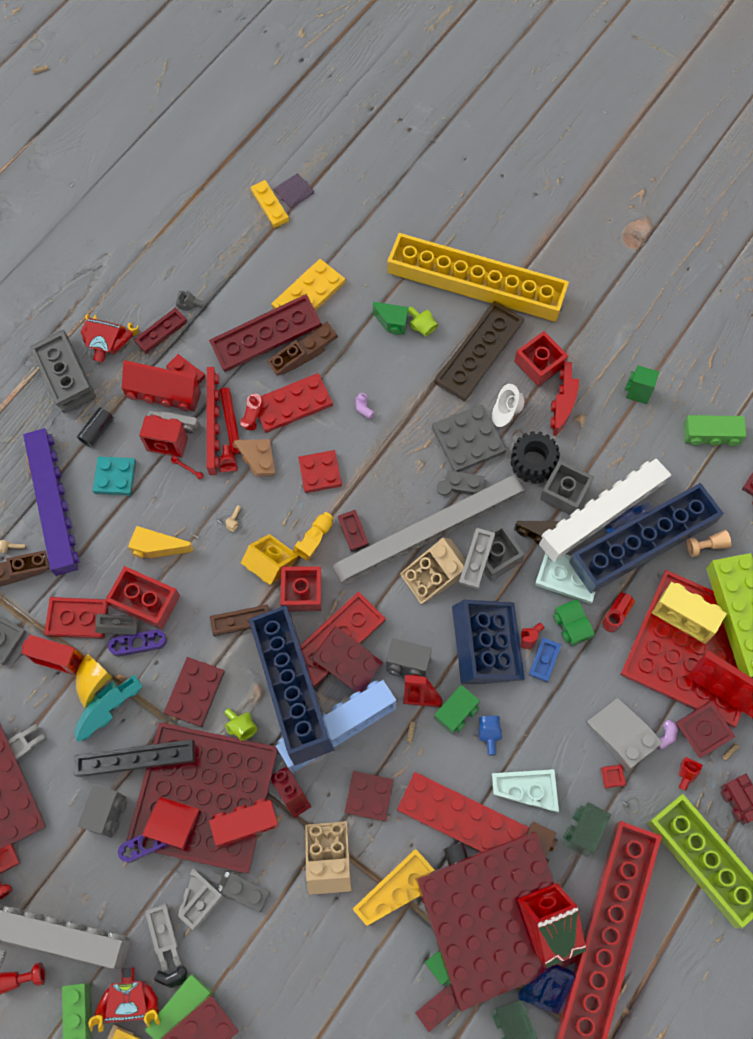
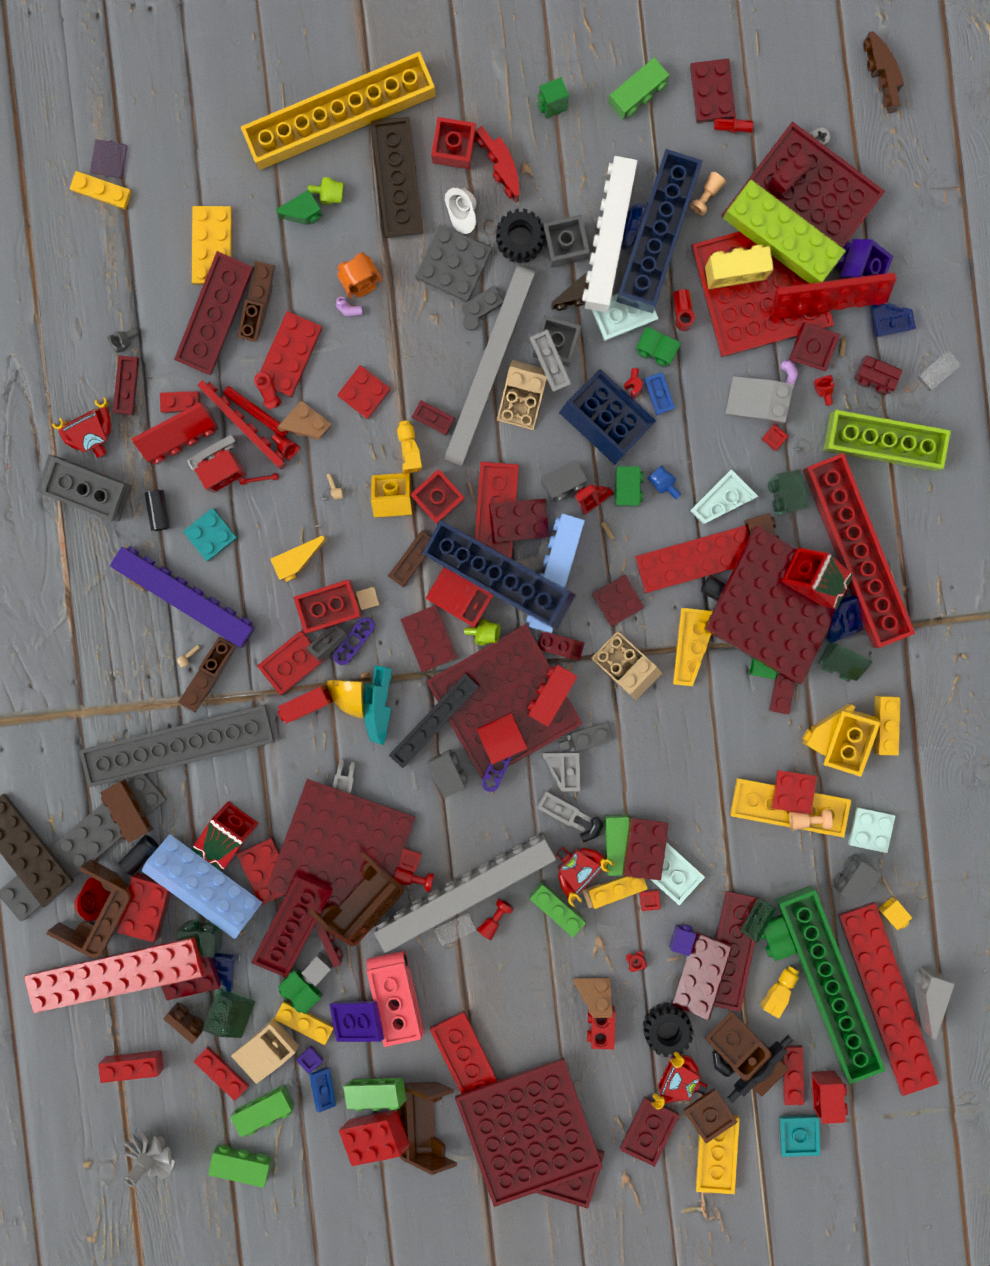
camera: 45 degrees left, 20 degrees up
none -> orange brick [337,252,382,298]
none -> tan tile [356,587,380,610]
none -> red slope [425,567,494,628]

